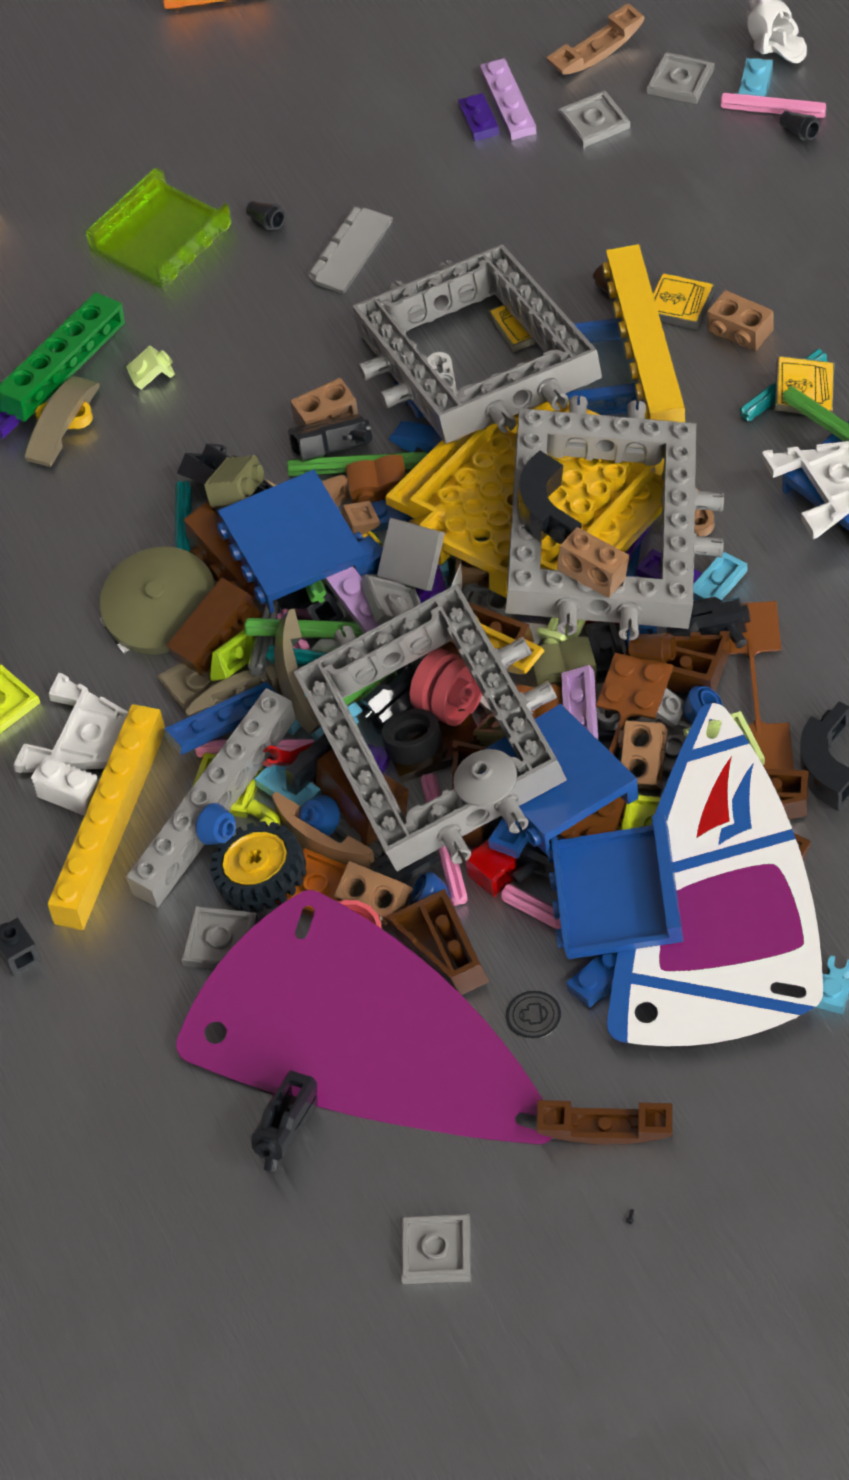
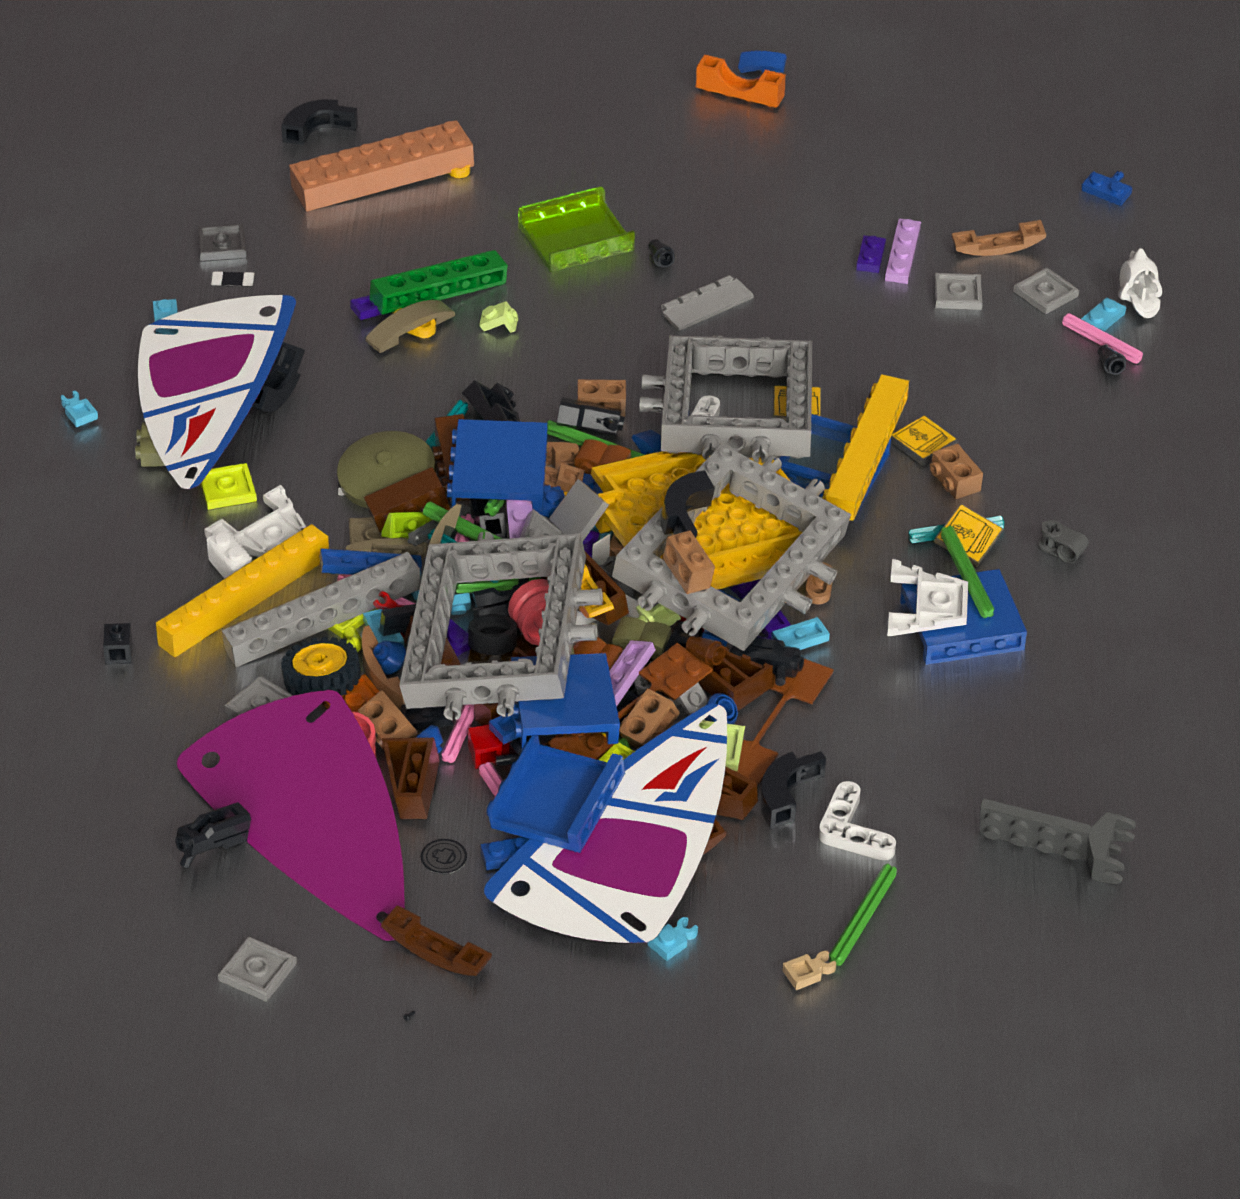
camera: 20 degrees right, 10 degrees down
blue cone [195,803,236,845] -> none
olive brick [204,455,264,508] -> none
light grey dish [454,749,517,807] -> none

